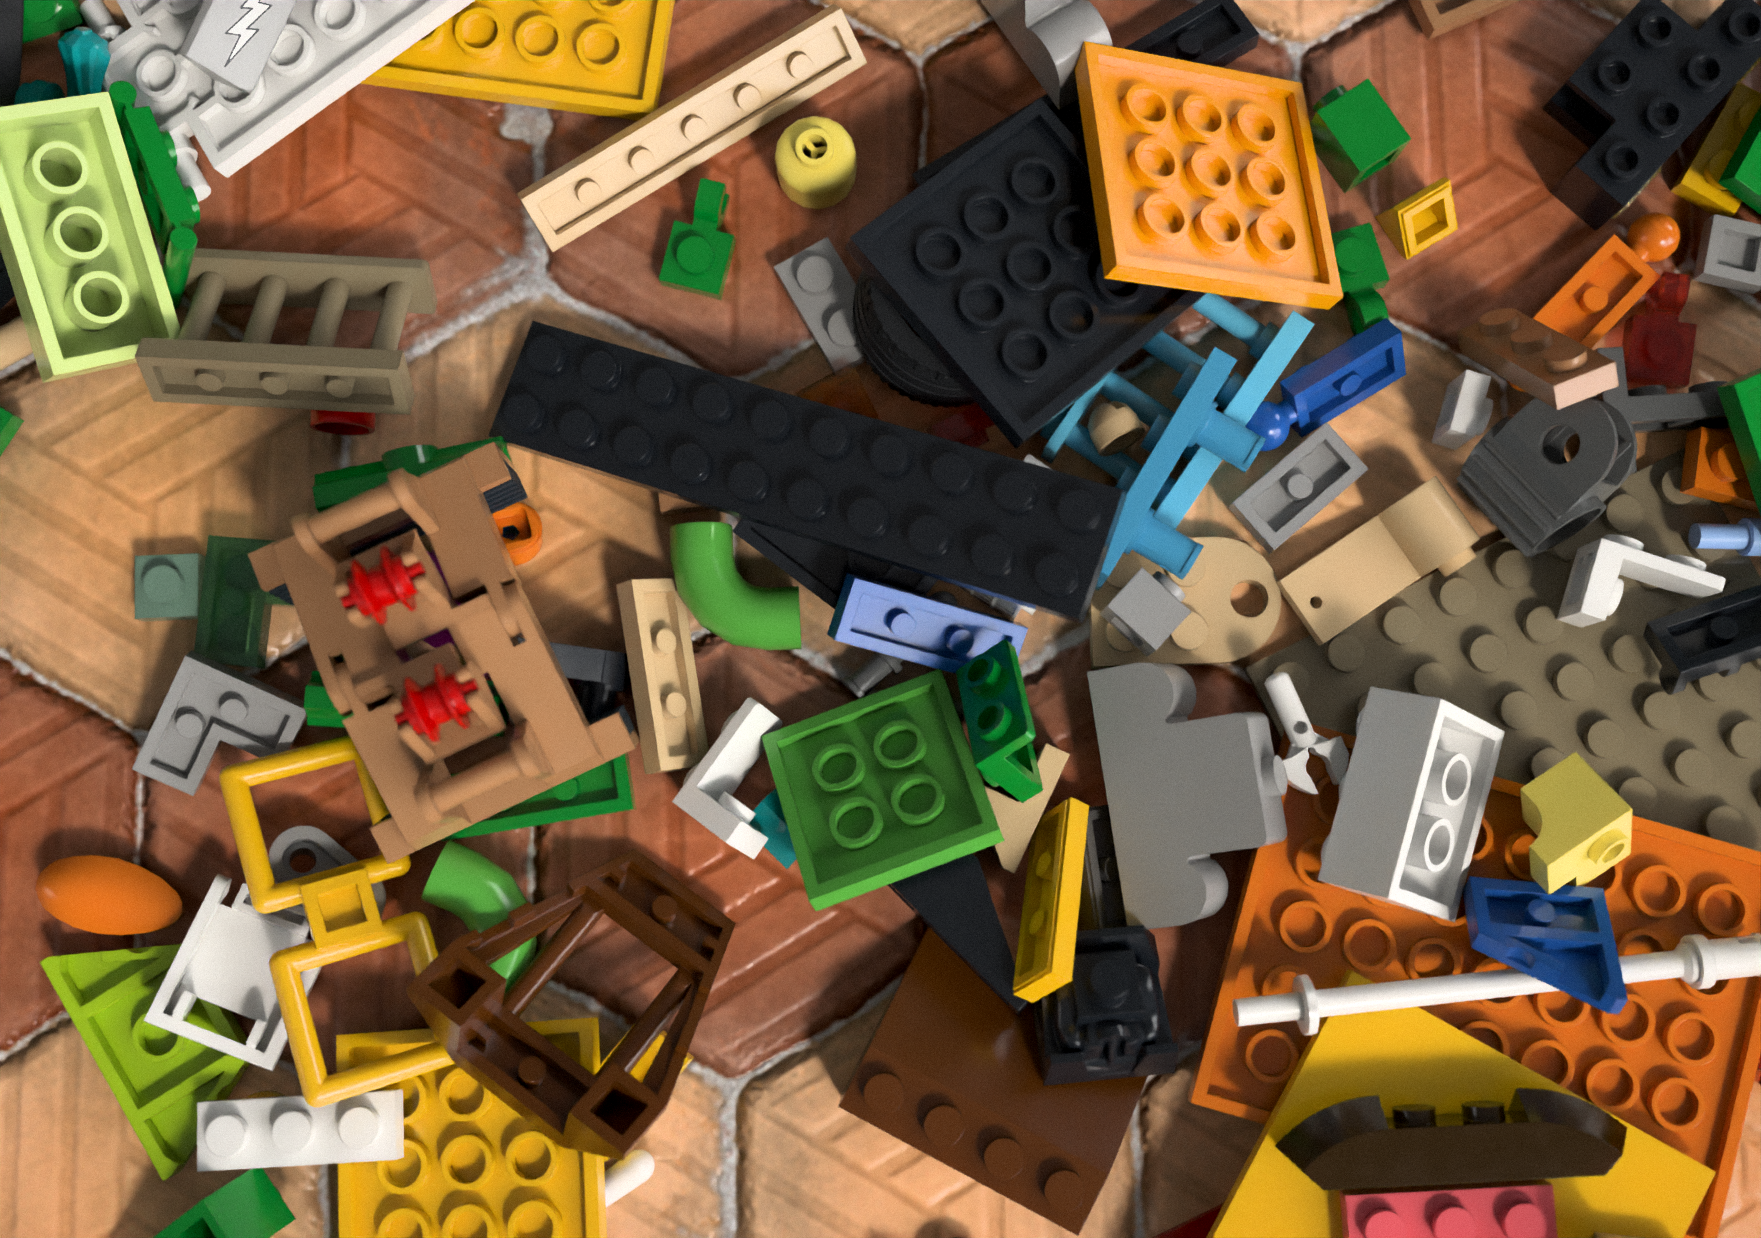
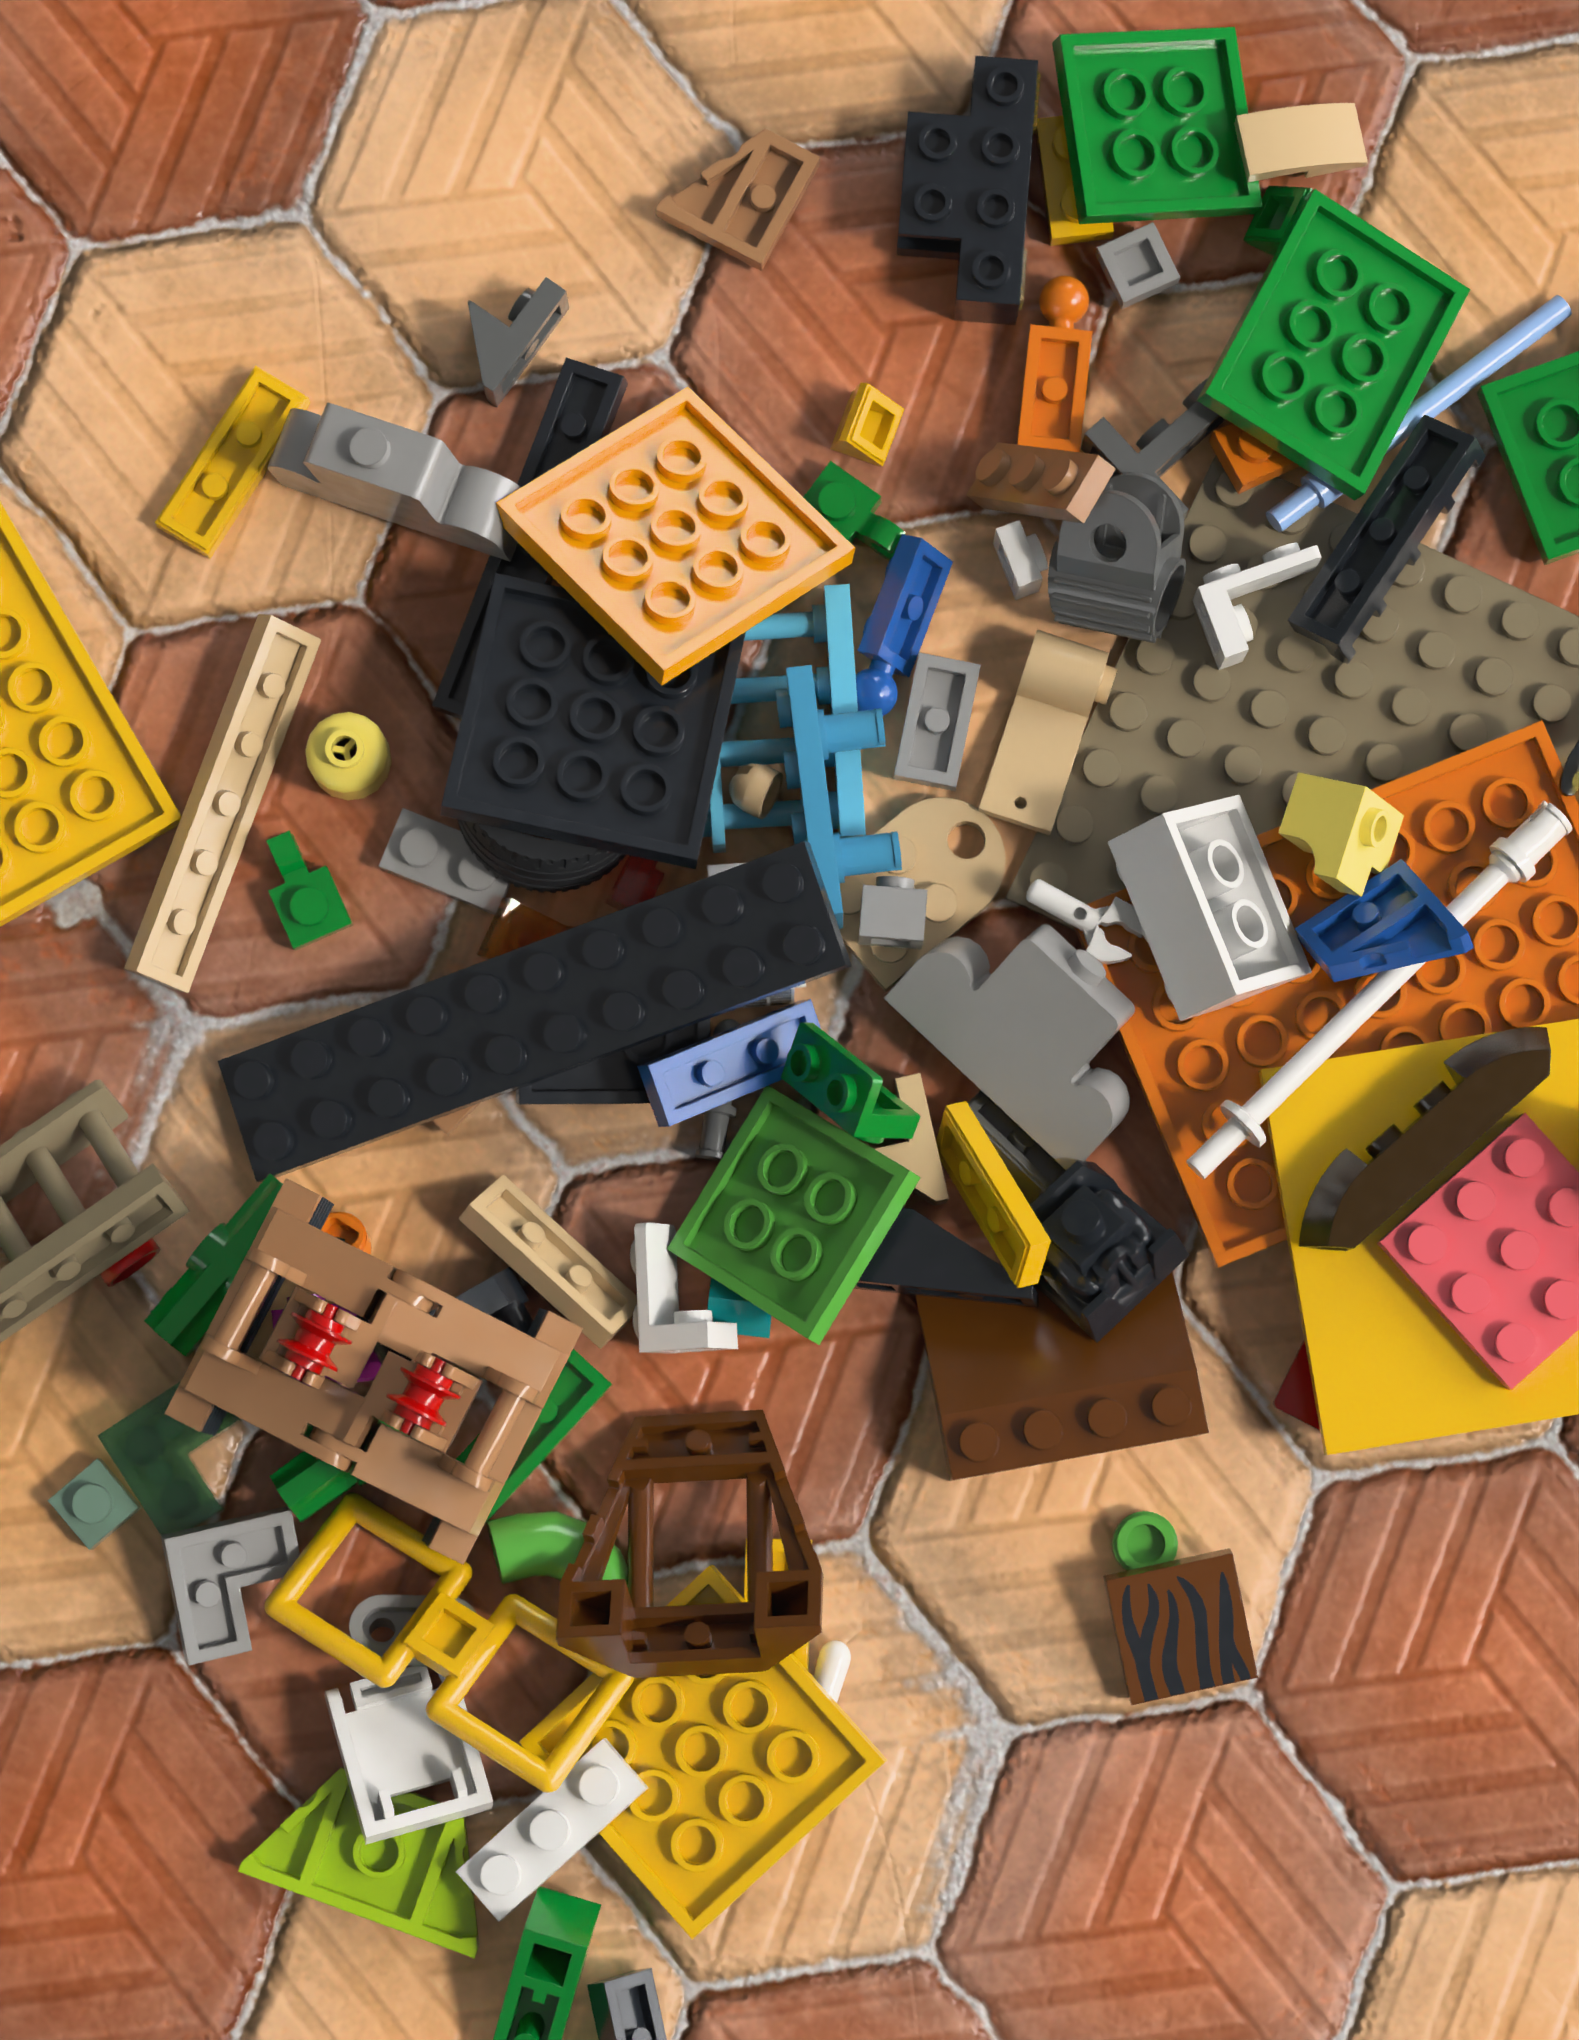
camera: 40 degrees left, 0 degrees up
orange arm [35,855,186,935] -> none
bright green cylinder [669,522,801,651] -> none
green brick [1310,79,1411,194] -> none
clear red plate [1622,272,1697,390] -> none

